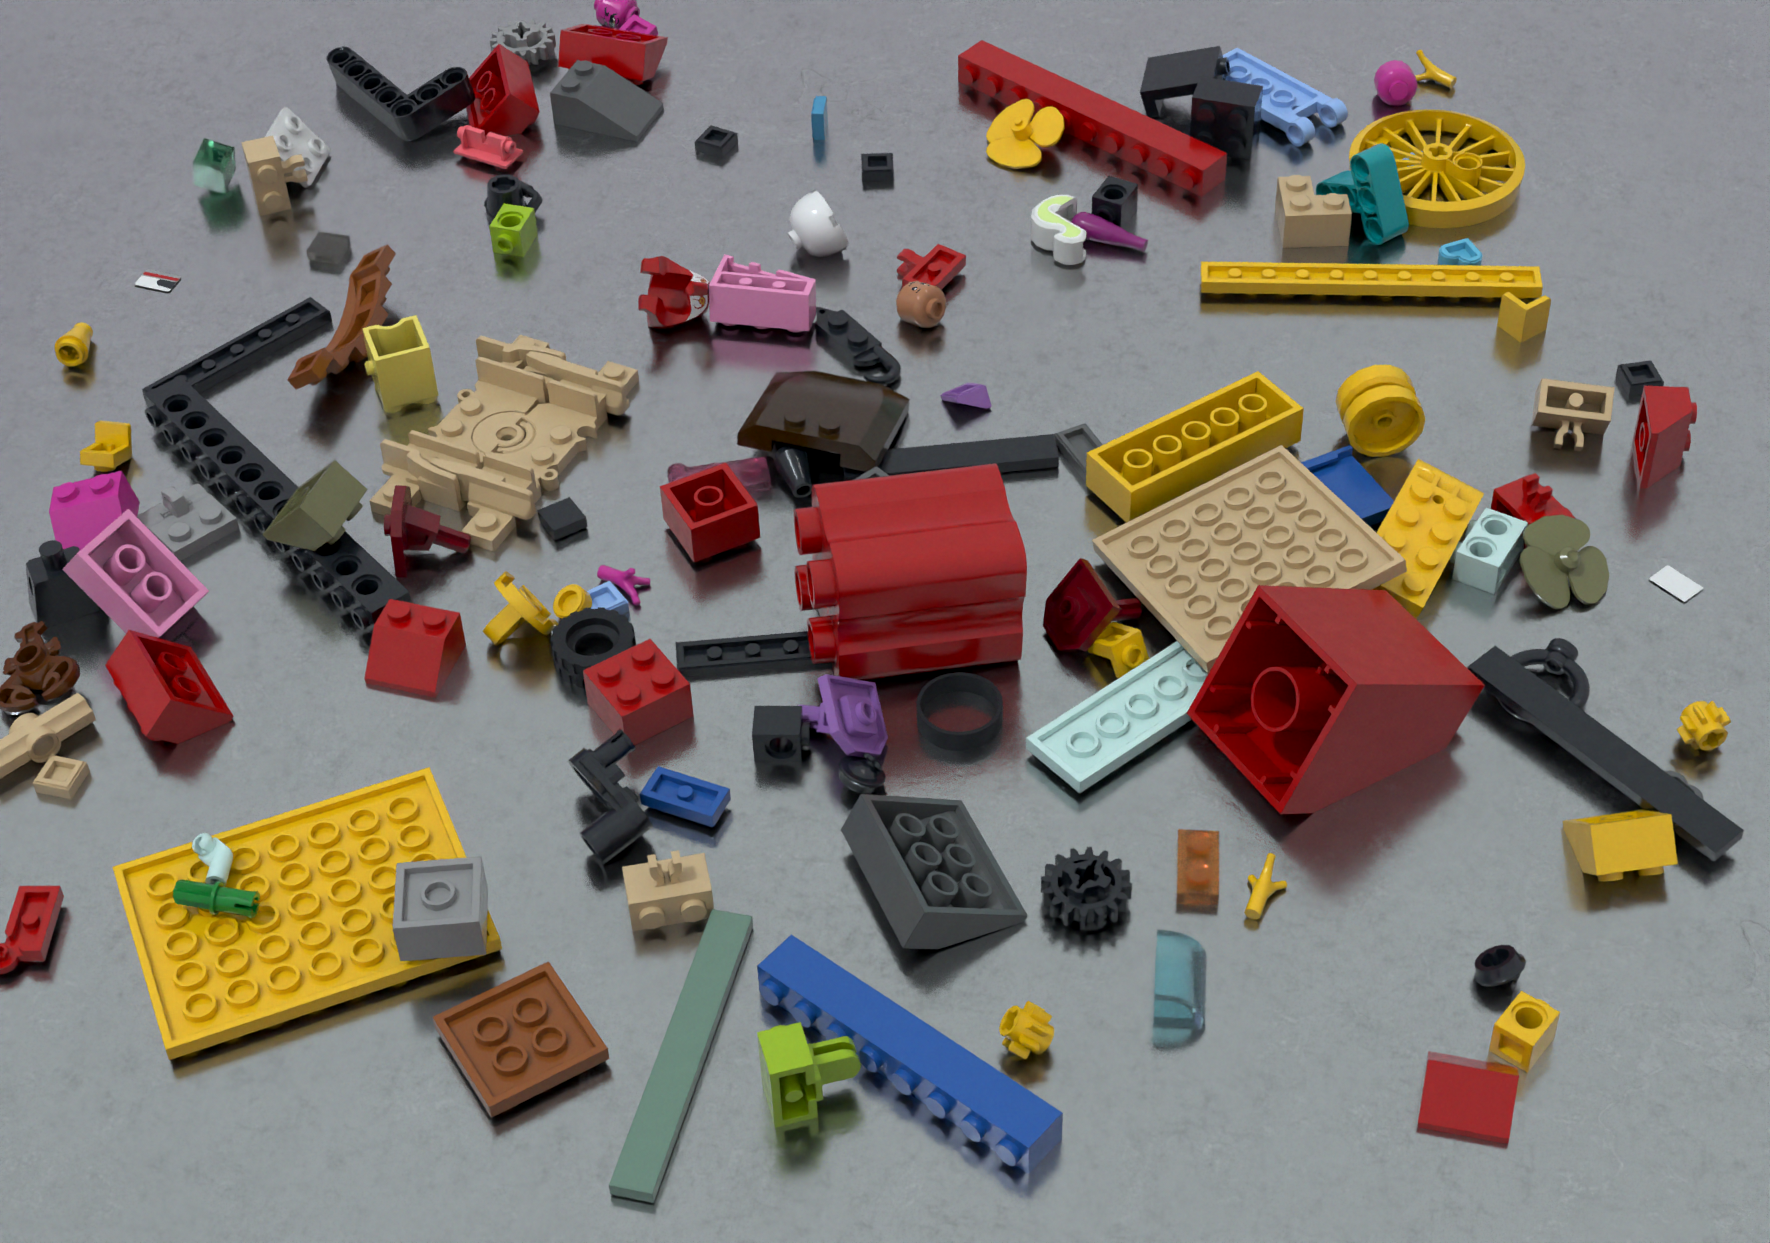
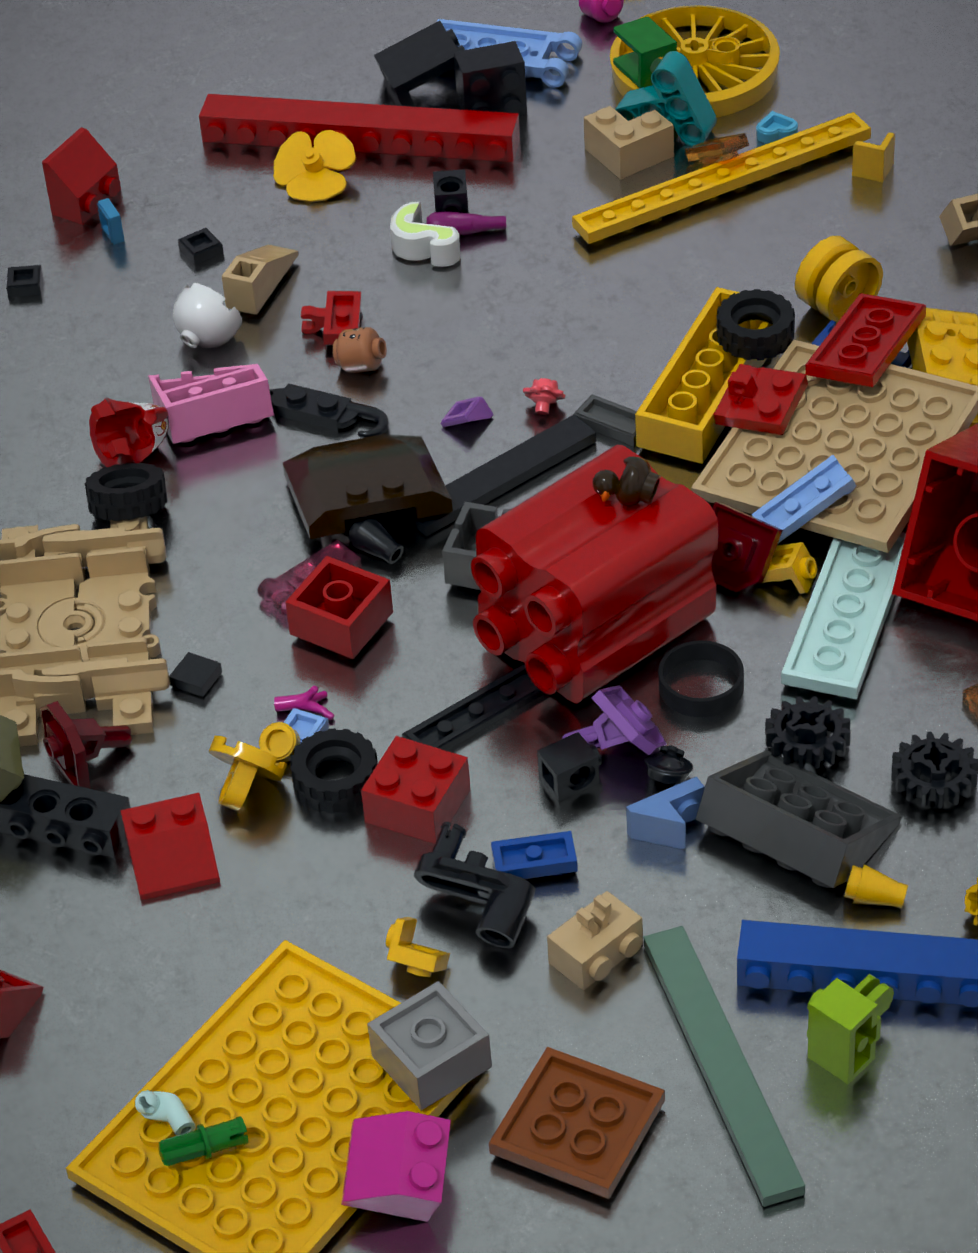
camera: 30 degrees left, 0 degrees up
none -> red slope [42,127,121,225]
none -> black tyre [85,463,168,521]
none -> tan slope [222,244,299,315]
none -> dark pink slope [341,1111,451,1222]
none -> yellow bracket [386,917,450,977]
none -> coral plant [523,378,566,415]
none -> dark brown animal [592,456,661,506]
none -> green piece [613,17,677,88]
none -> medium blue slope [626,776,705,849]
none -> clear orange plate [685,133,749,164]
none -> red hinge [713,364,808,435]
none -> black tyre [717,289,795,361]
none -> light blue hinge [752,455,857,543]
none -> black gear [765,696,851,769]
none -> red tile [805,293,926,387]
none -> yellow cone [844,864,908,909]

